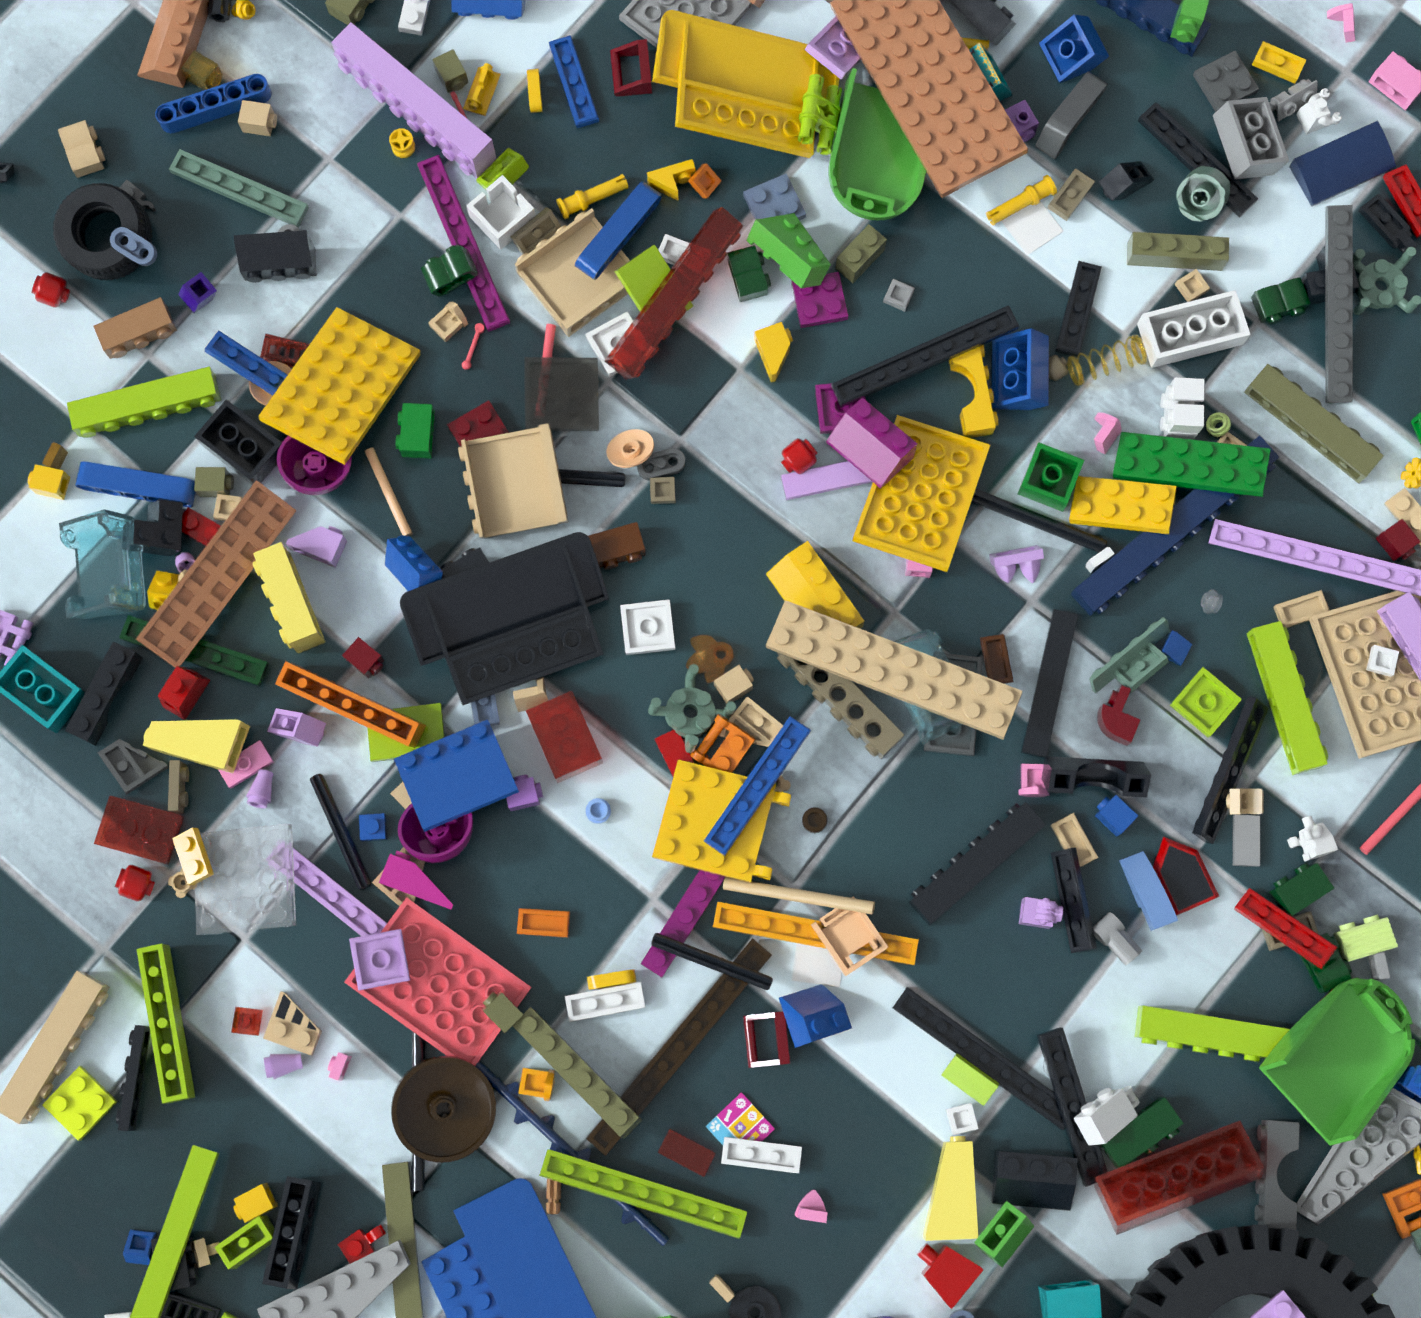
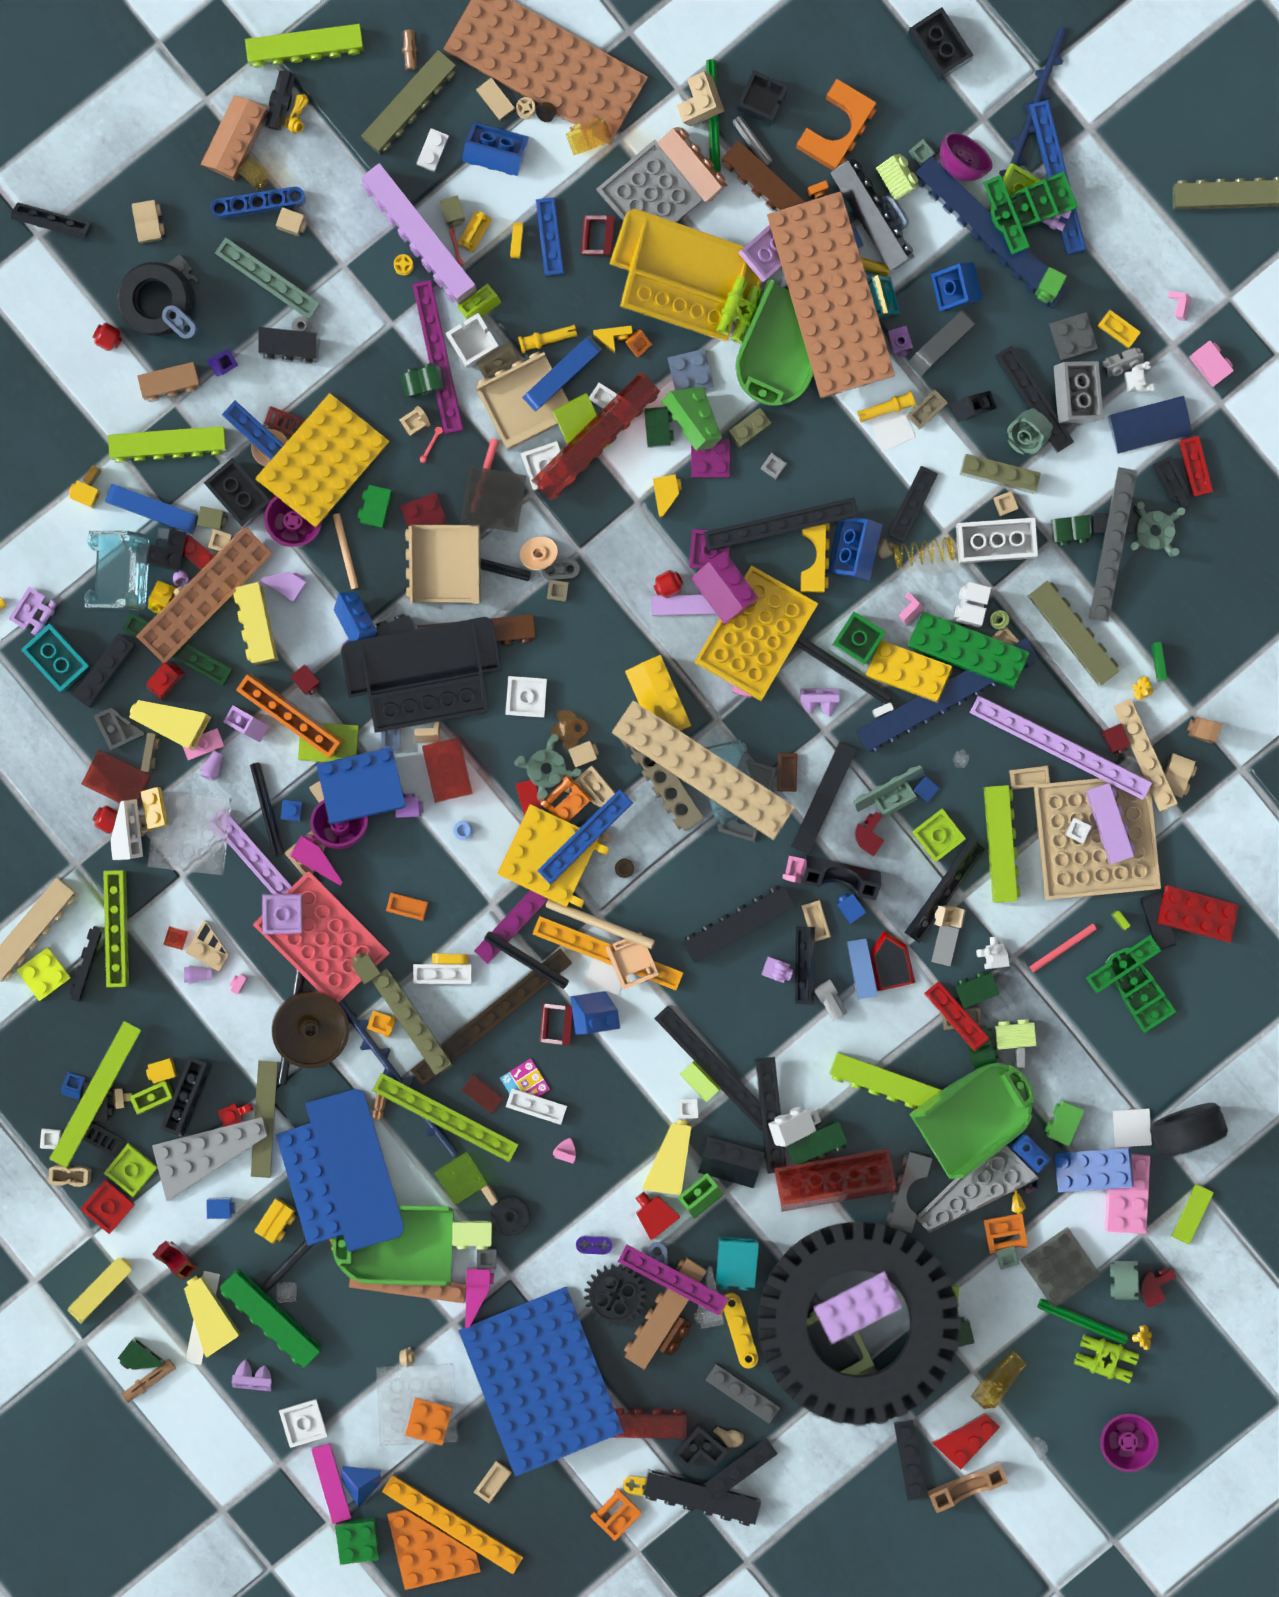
camera: 10 degrees right, 10 degrees up
none -> white slope [111,799,143,860]
none -> clear neon green plate [434,1152,488,1205]

